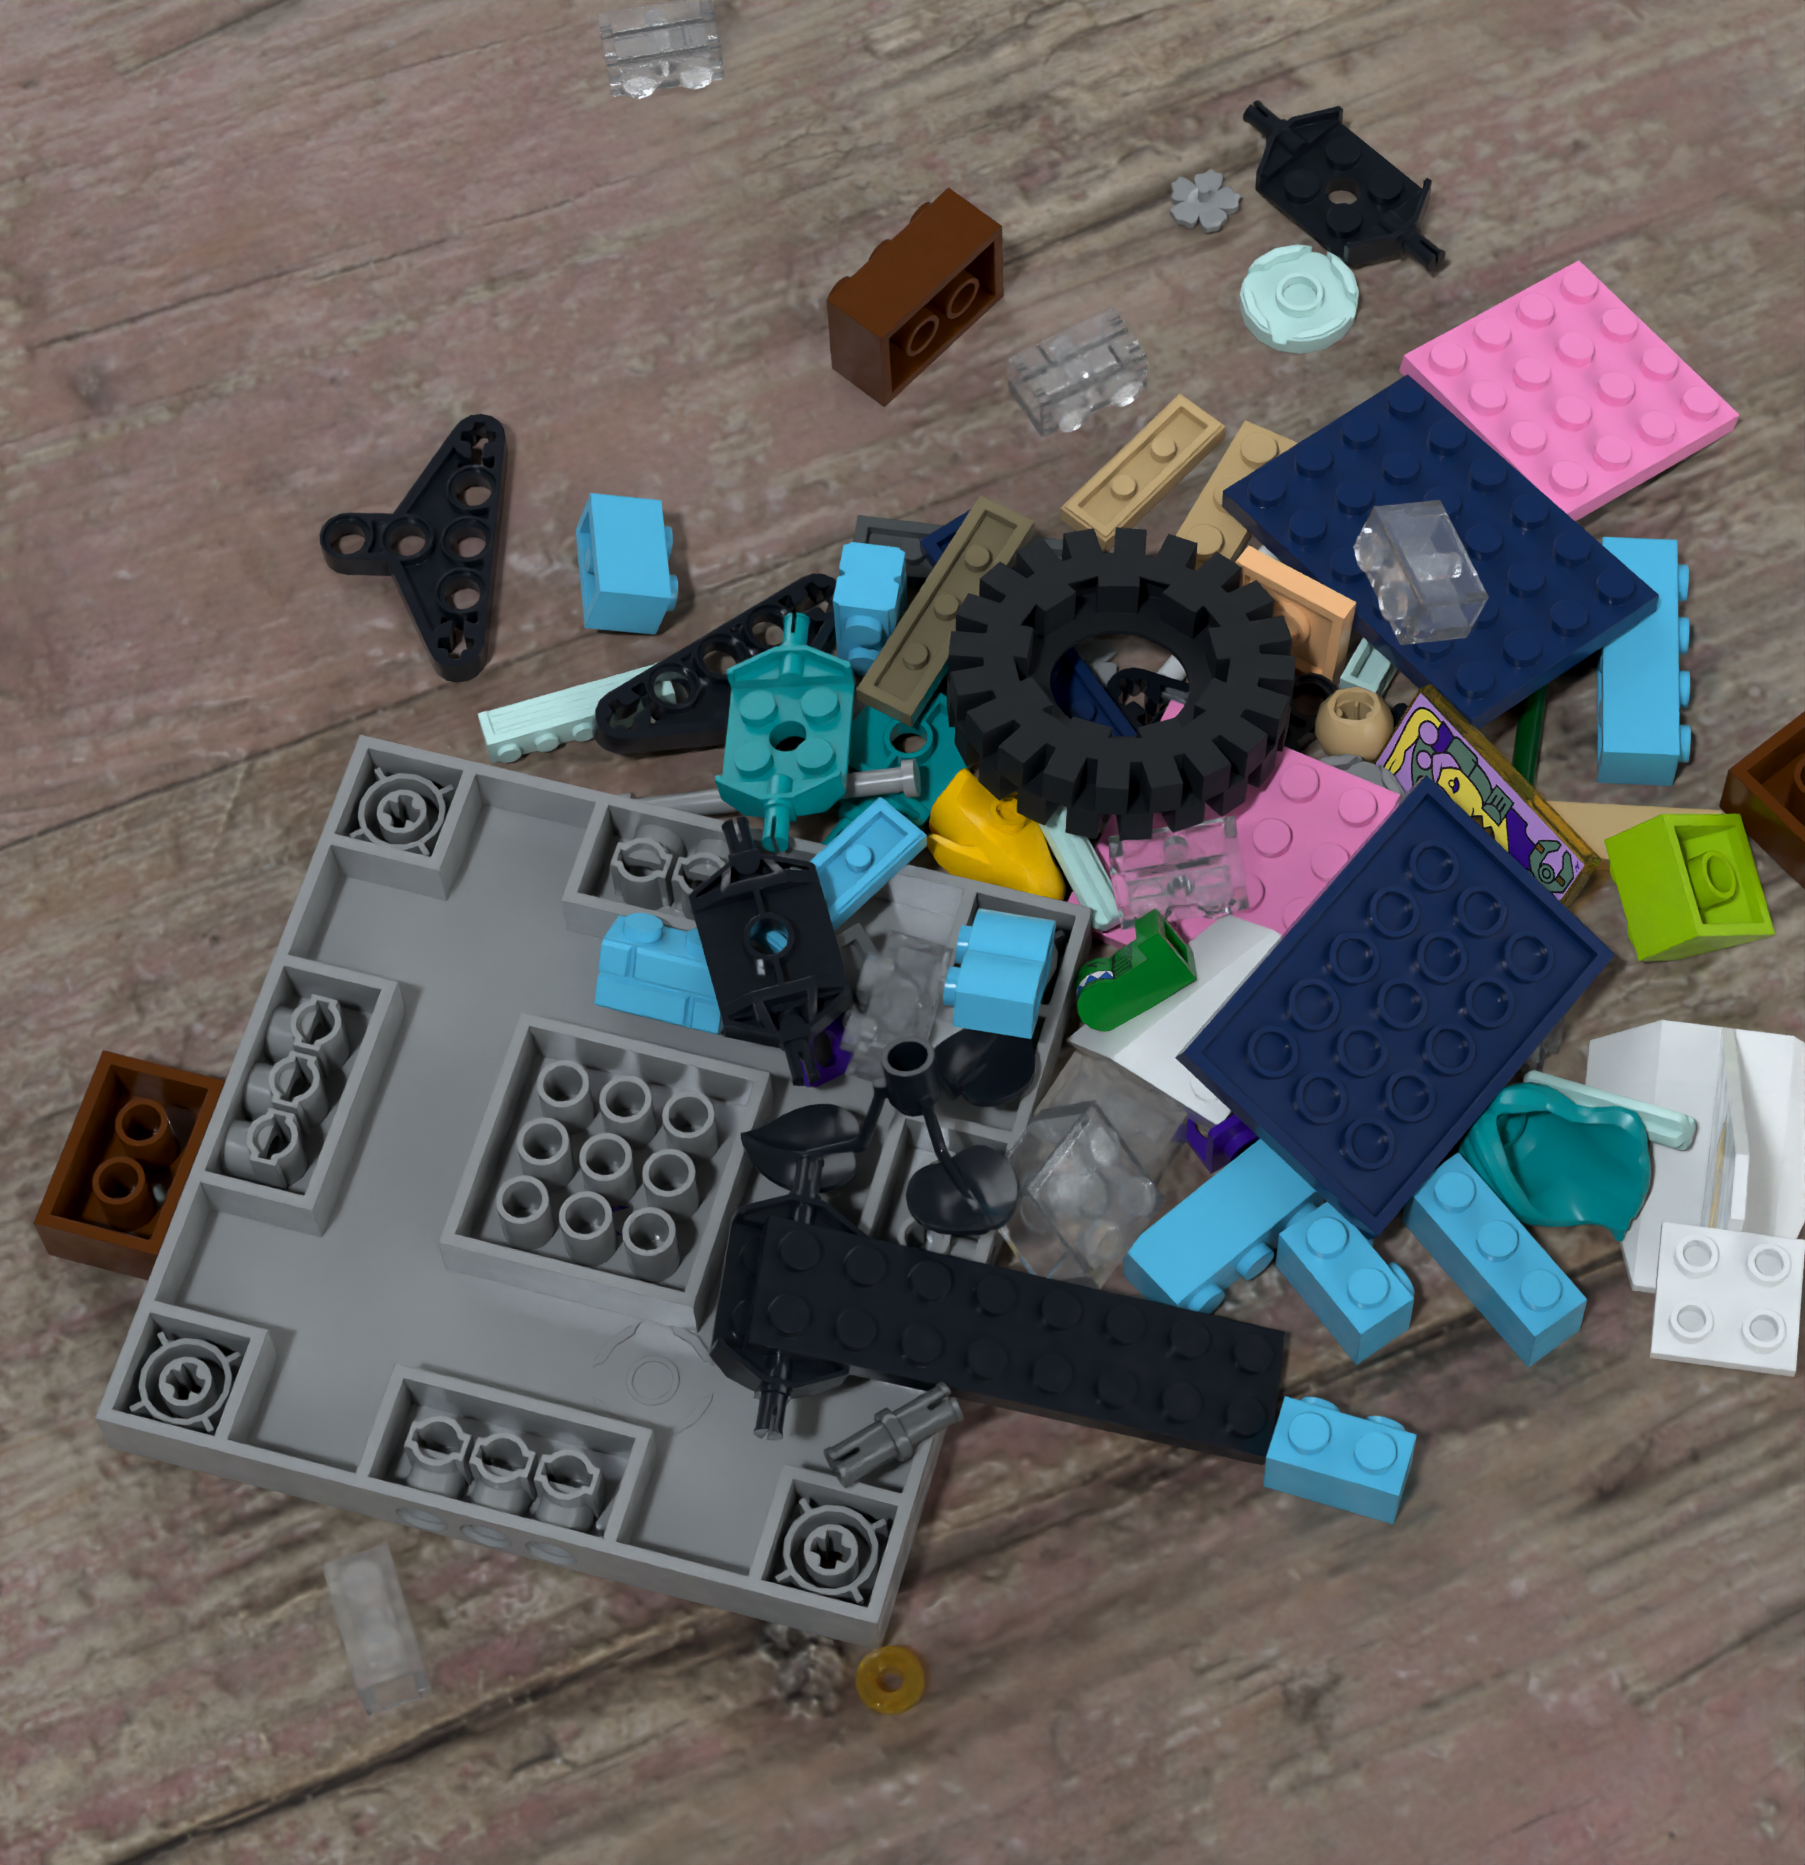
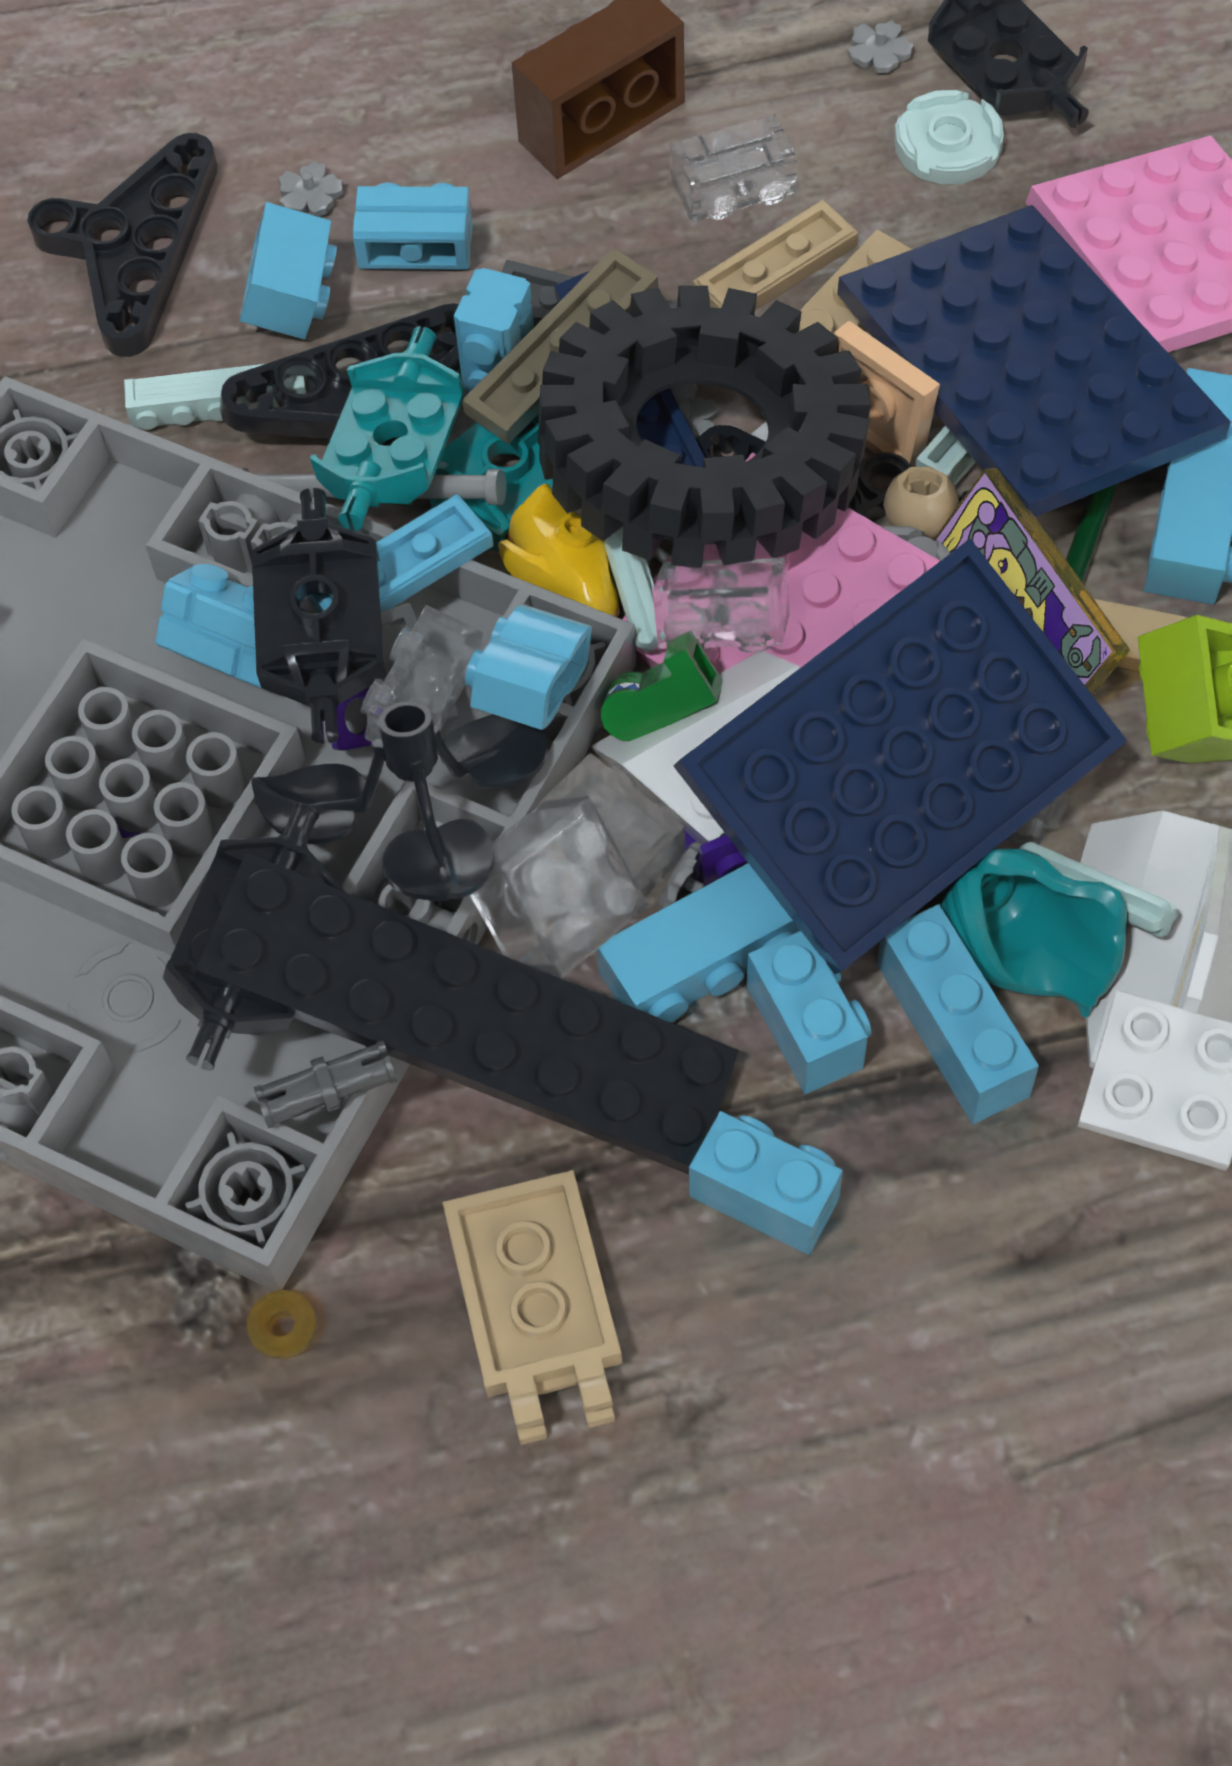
camera: 10 degrees right, 0 degrees up
clear brick [1353,500,1489,645] -> none
none -> light grey plant [278,161,344,217]
none -> medium azure brick [353,182,473,270]
none -> tan tile [442,1170,623,1445]
none -> light grey plant [658,842,704,910]

